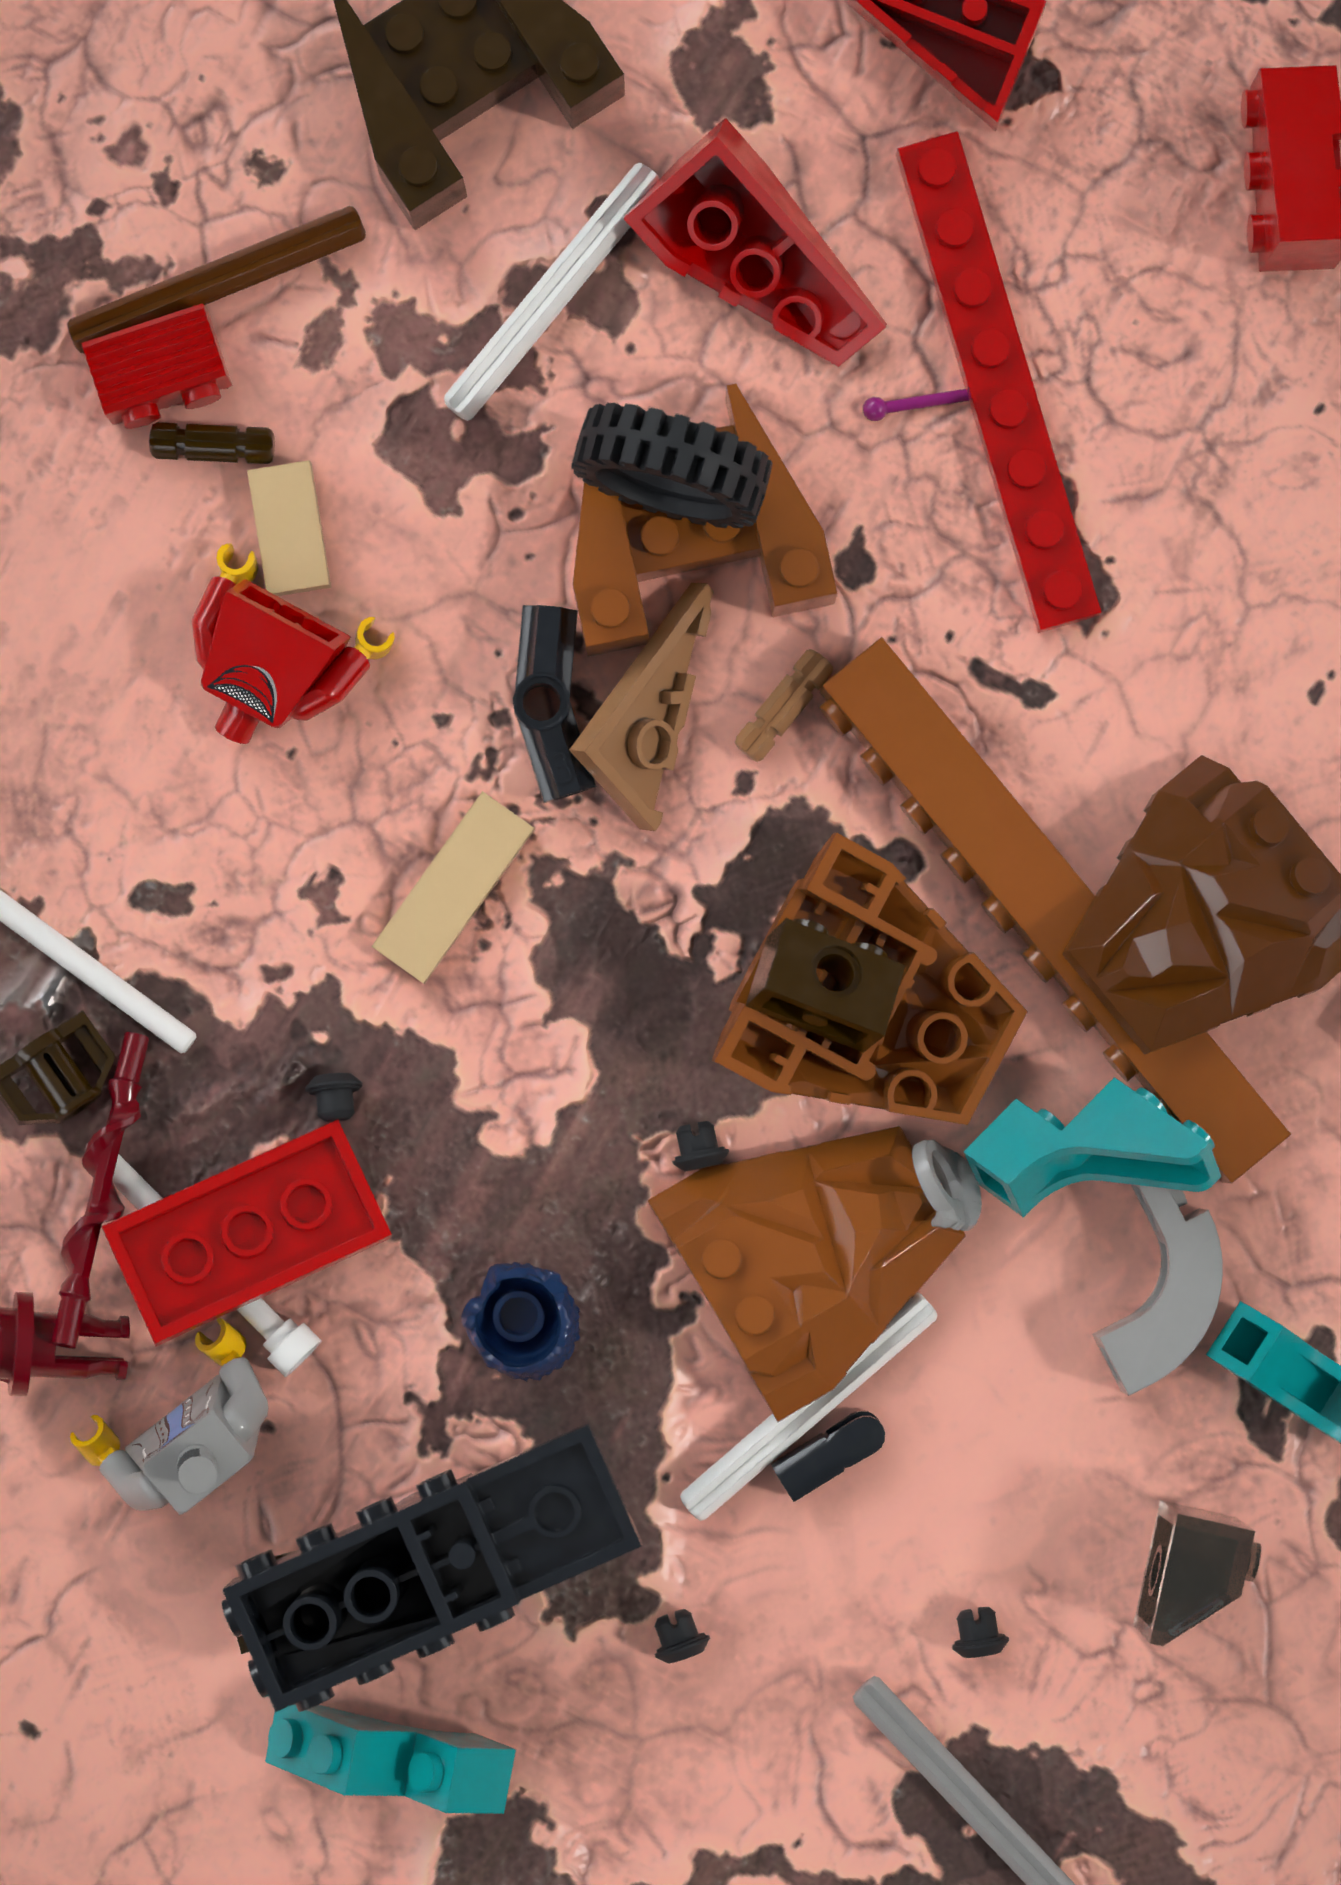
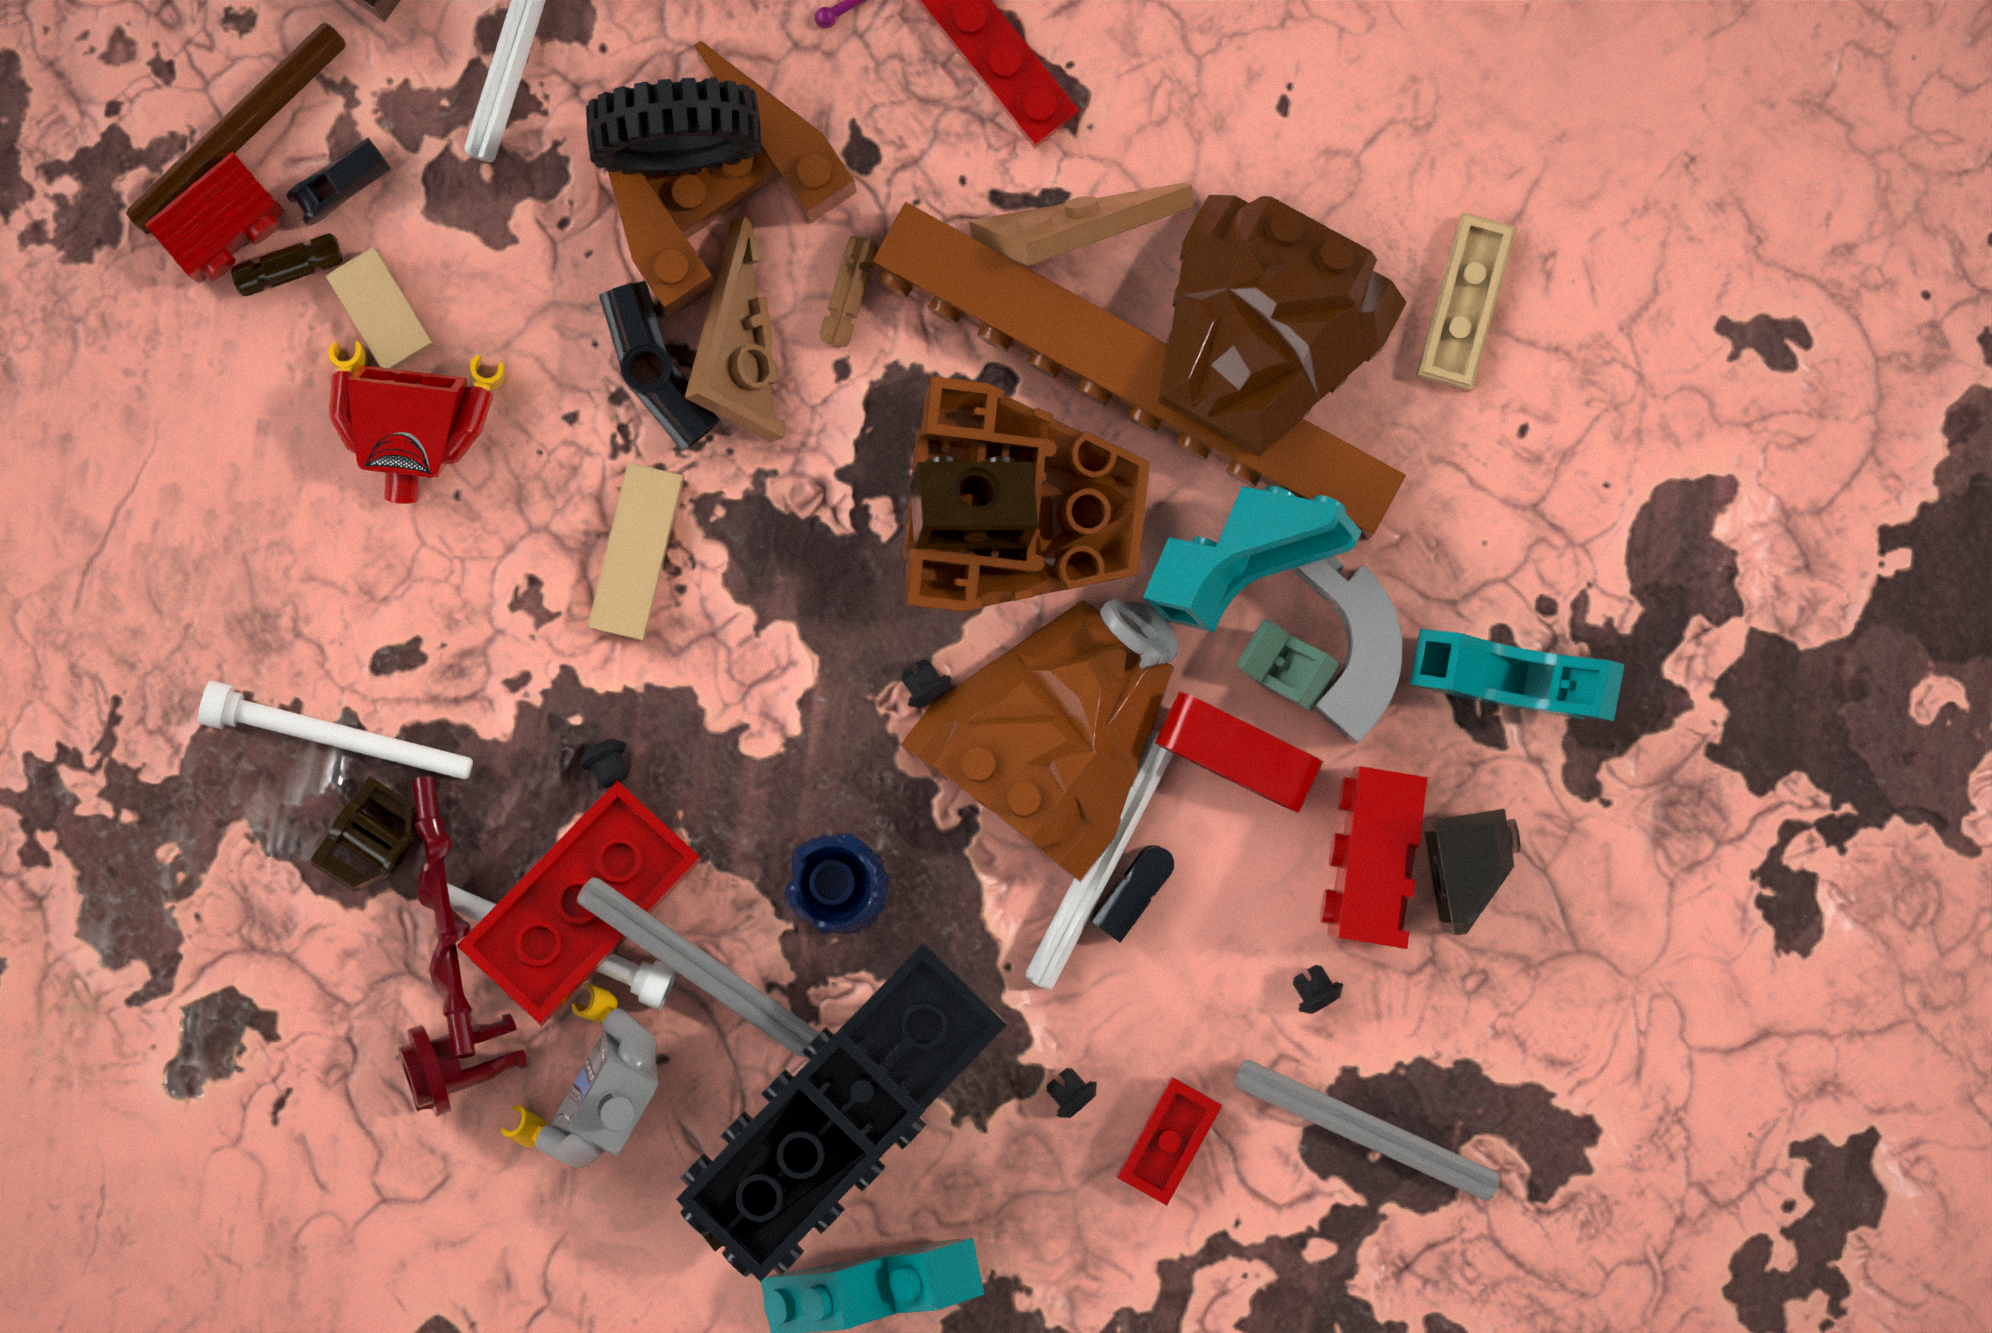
camera: 25 degrees left, 0 degrees up
none -> black bar [286,137,391,226]
none -> light grey axle [577,877,819,1057]
none -> medium nougat wing [969,183,1195,266]
none -> red plate [1116,1076,1223,1206]
none -> red beam [1155,692,1323,813]
none -> sand green bracket [1236,619,1341,712]
none -> red wedge [1320,766,1428,949]

